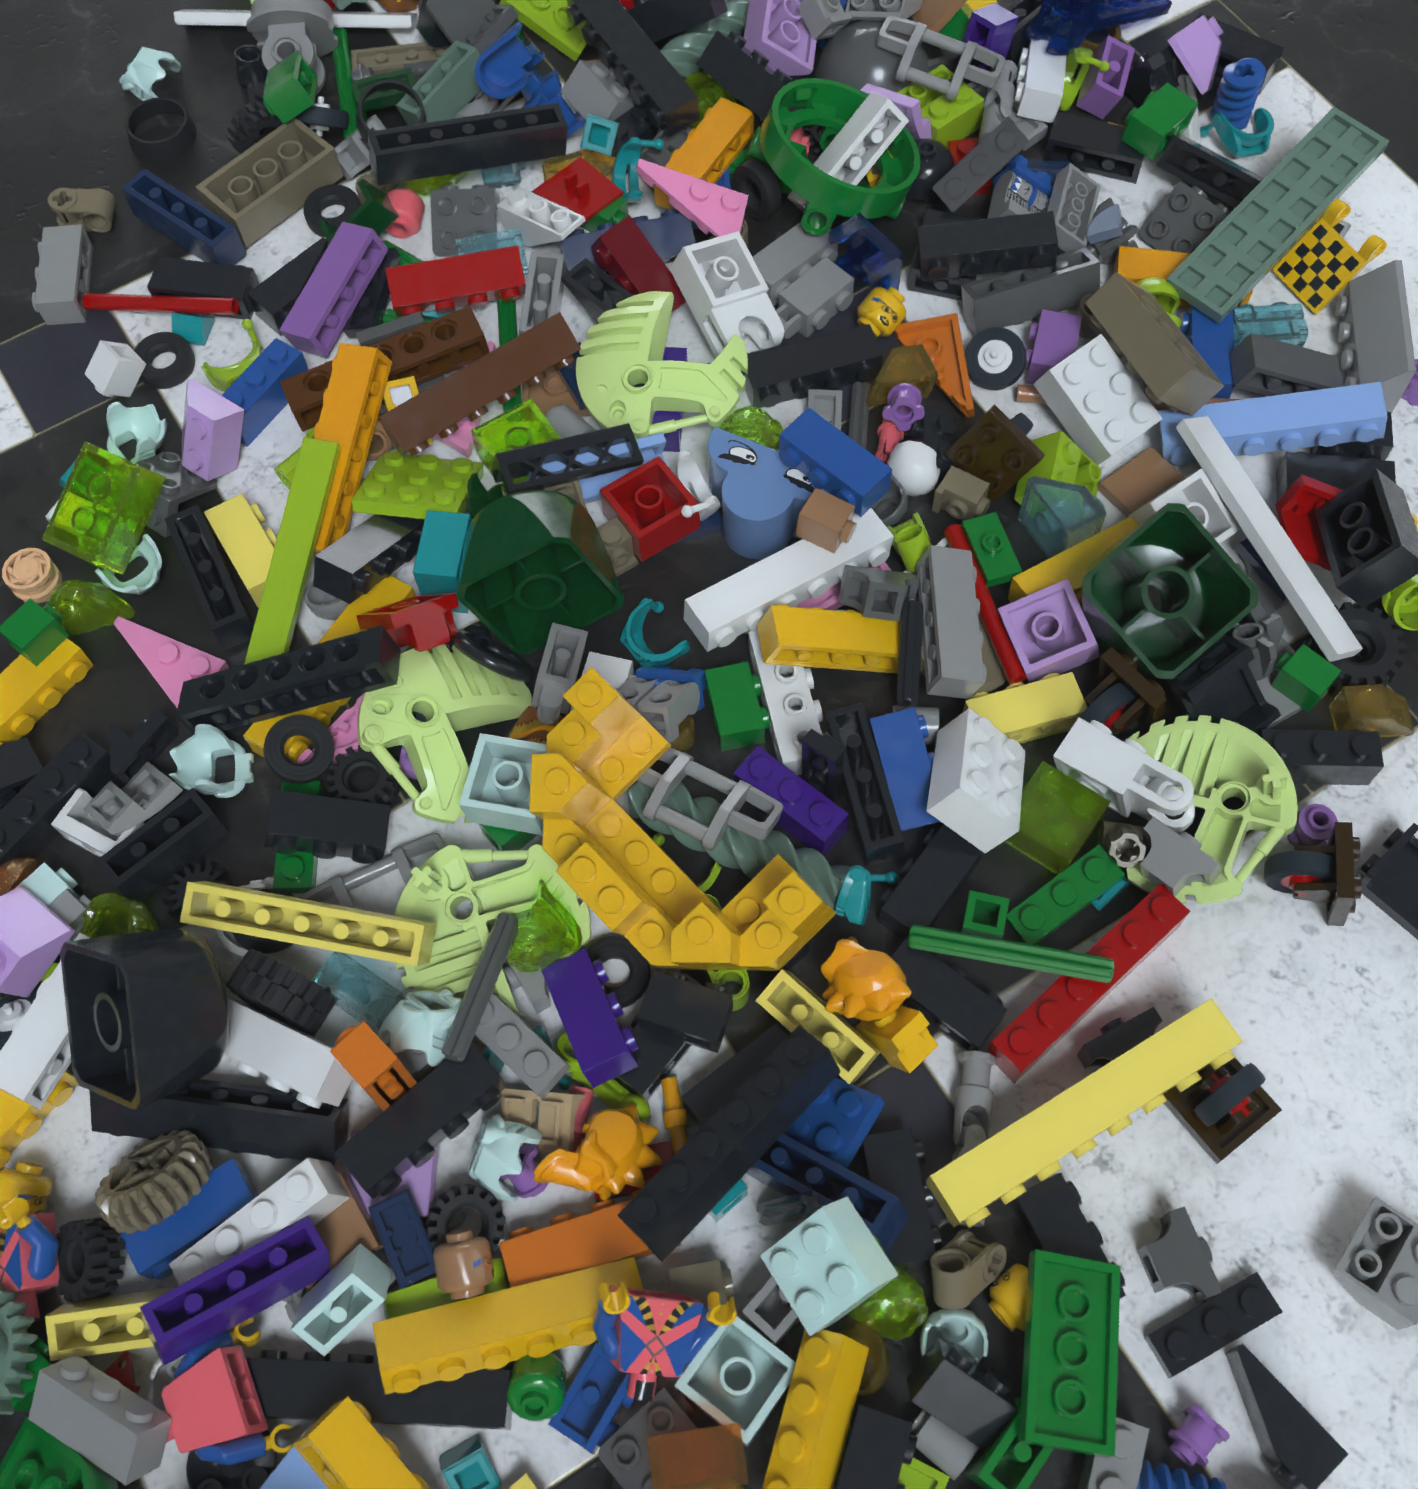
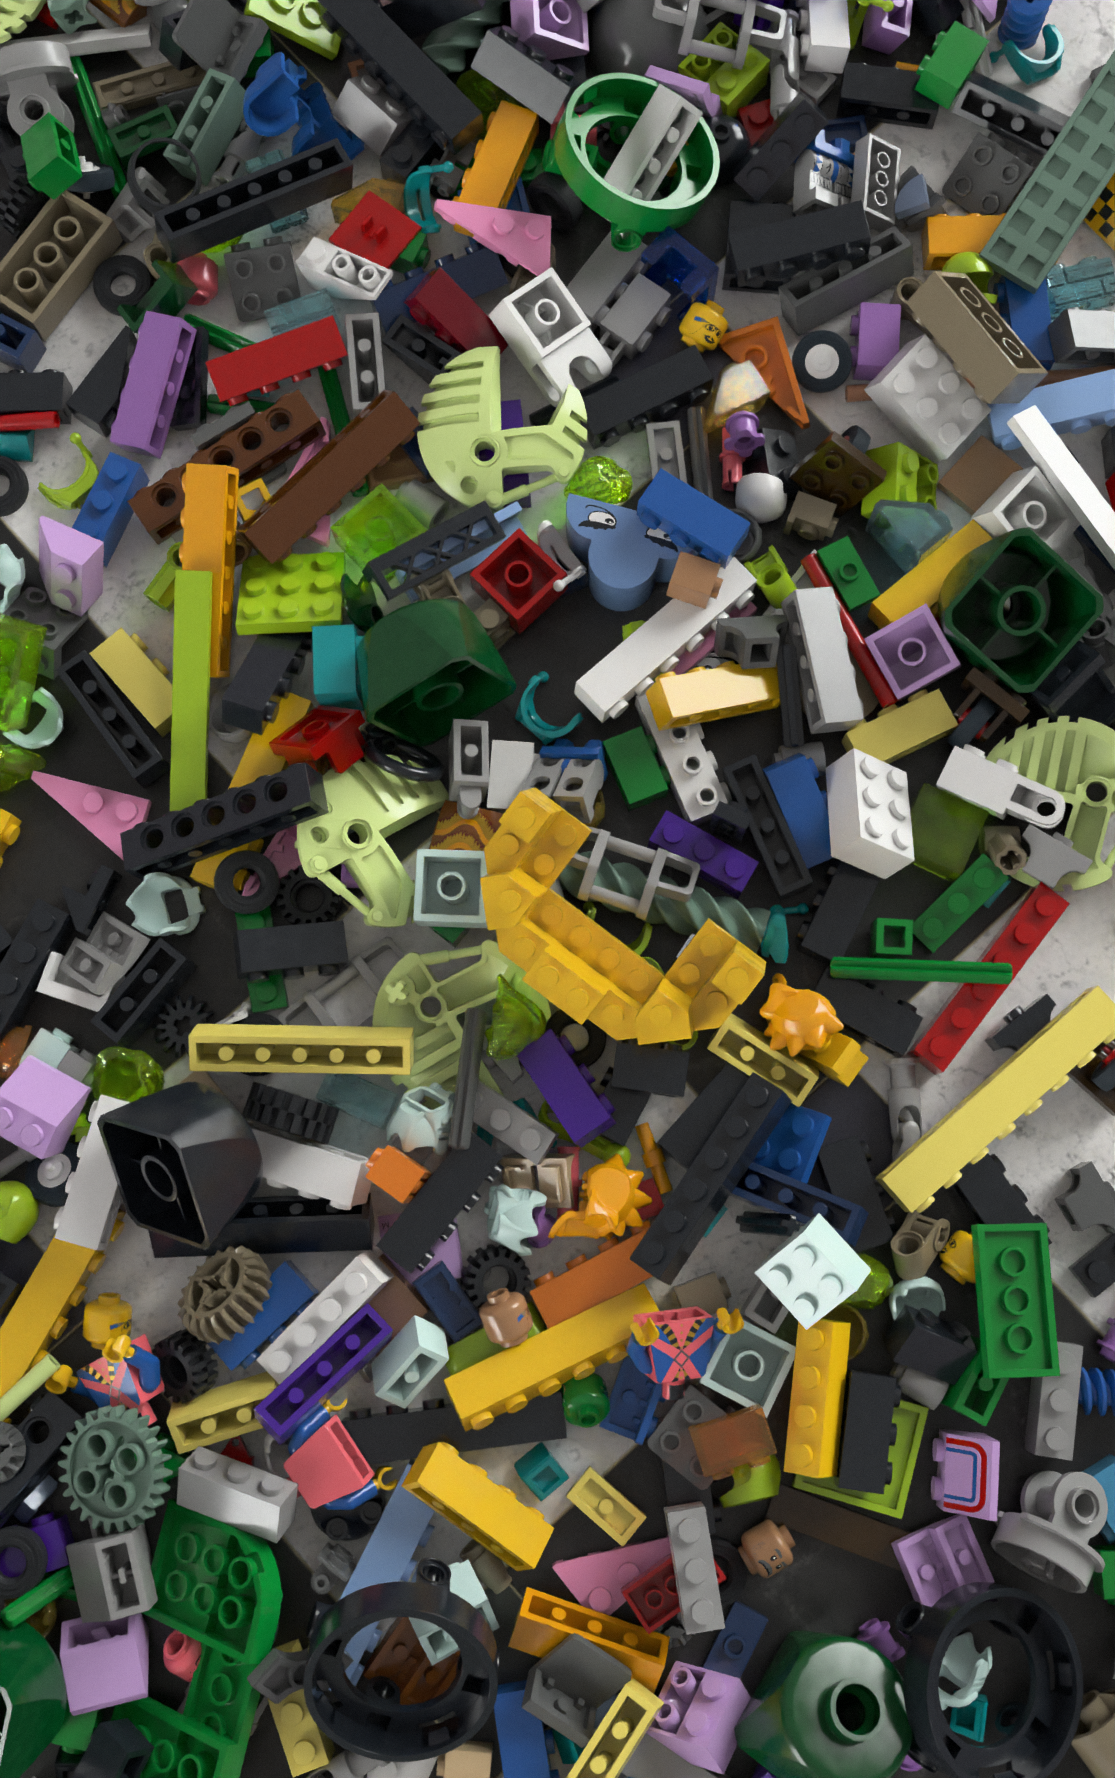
camera: 10 degrees left, 15 degrees up
teal slope [580,113,619,156] -> none

